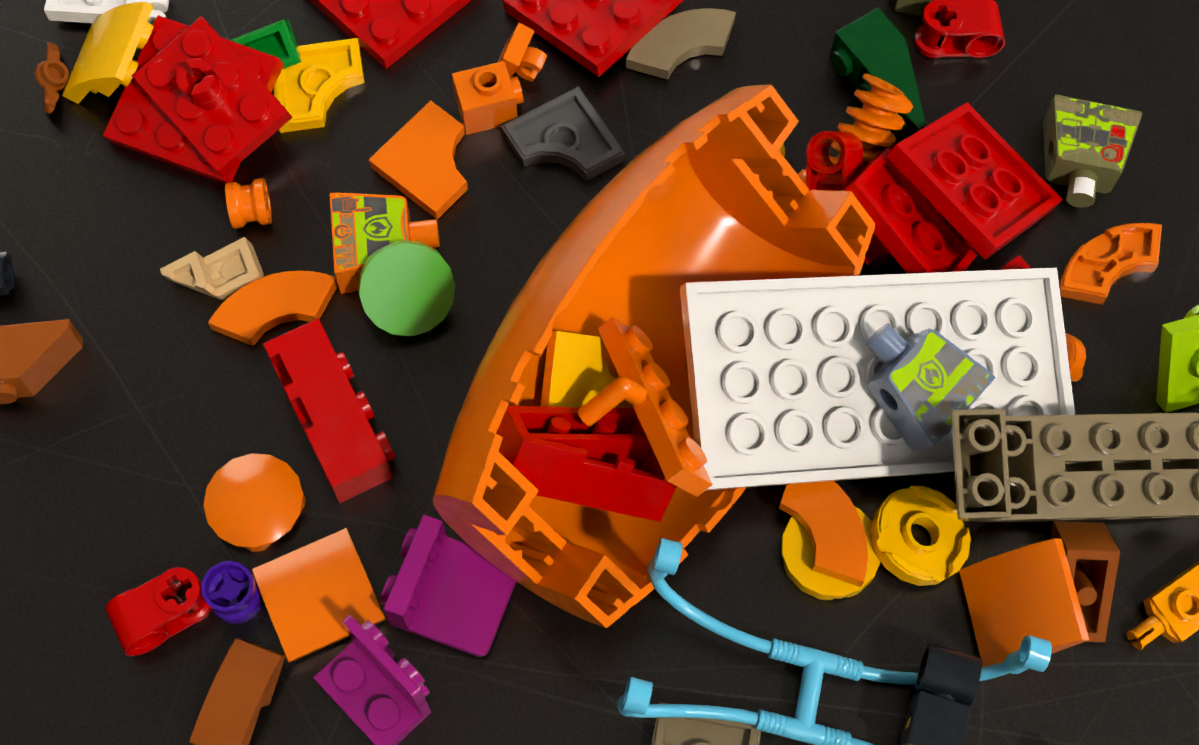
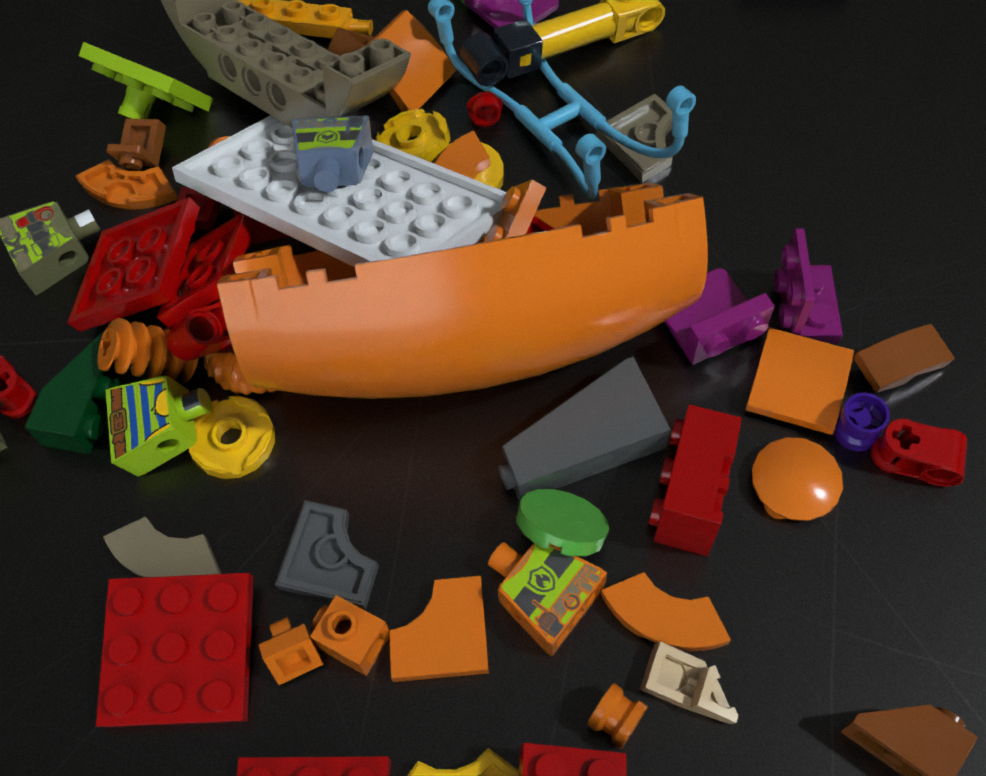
camera: 130 degrees left, 5 degrees down
none -> lime torso [105,376,212,477]
none -> dark orange bracket [106,118,166,171]
none -> red plate [467,91,503,127]
none -> dark grey slope [498,357,671,502]

